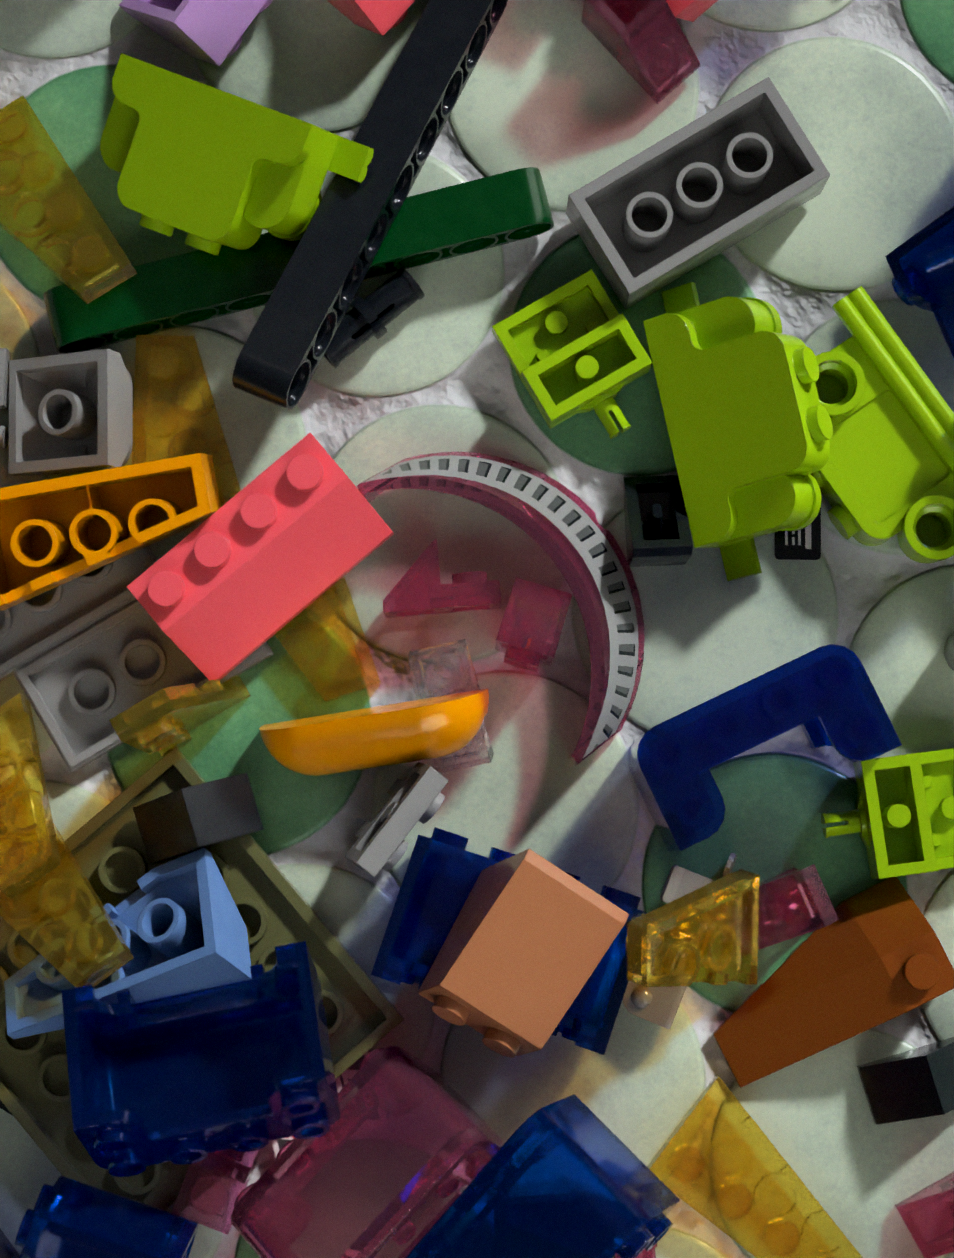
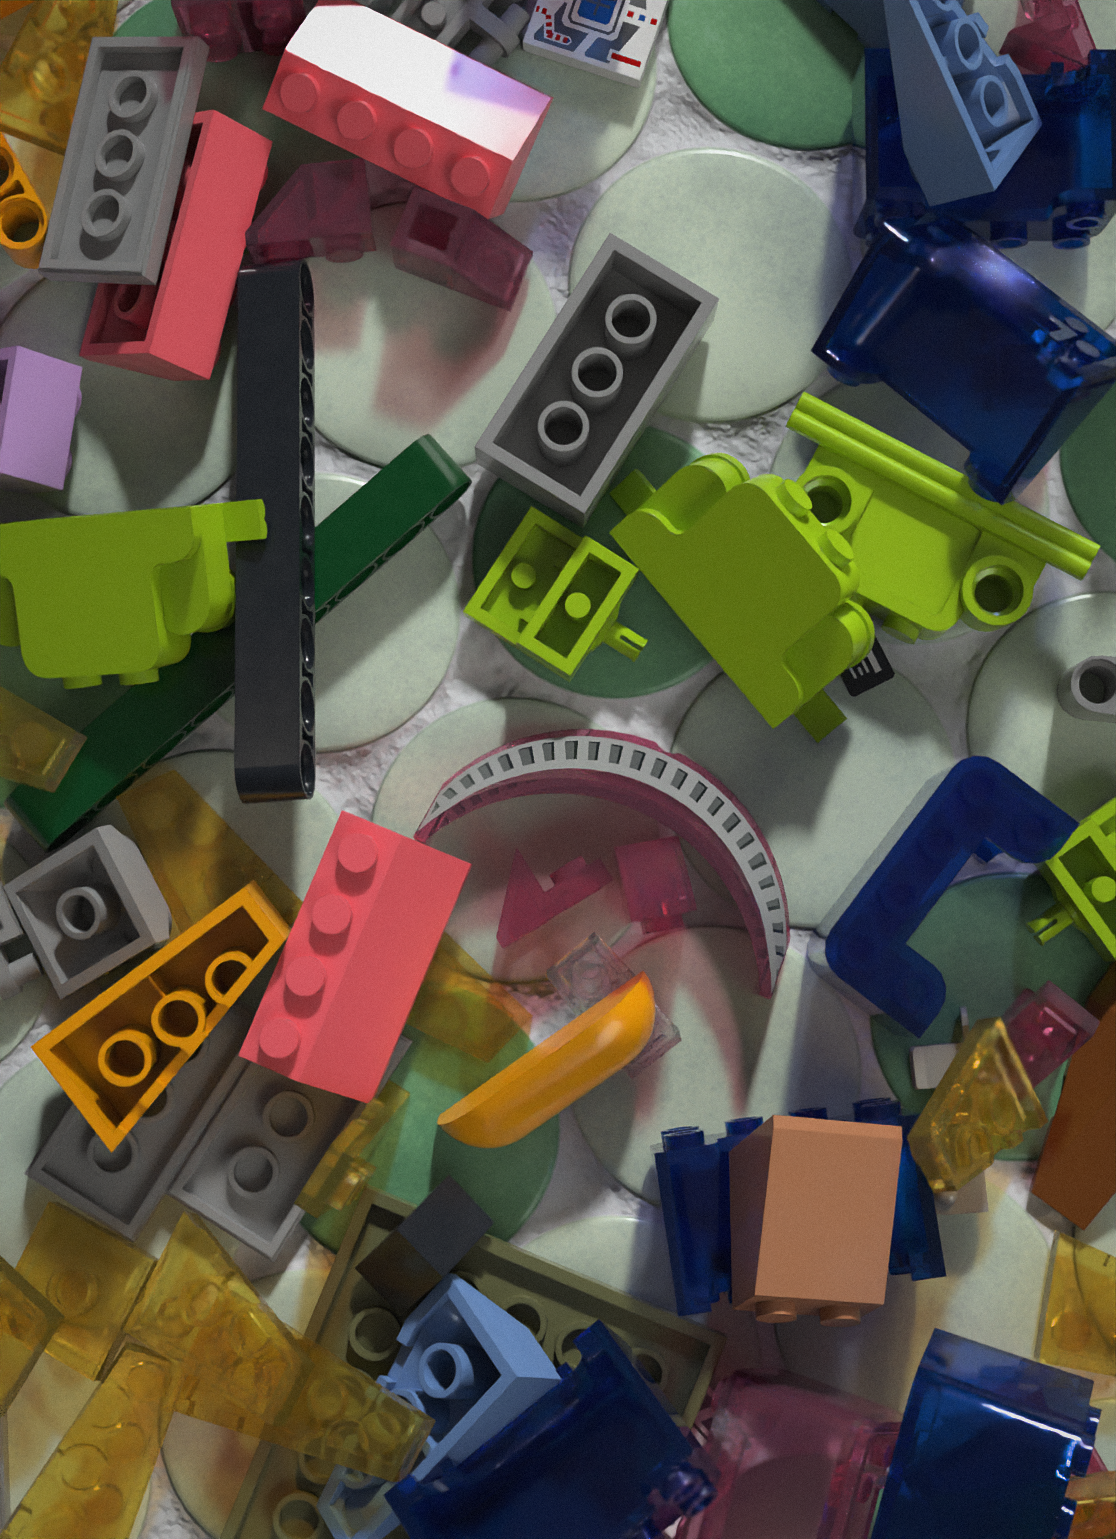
camera: 30 degrees left, 0 degrees up
black pin [324,267,425,368] -> none
light grey plate [345,762,449,877] -> none
black slope [623,475,693,567] -> none

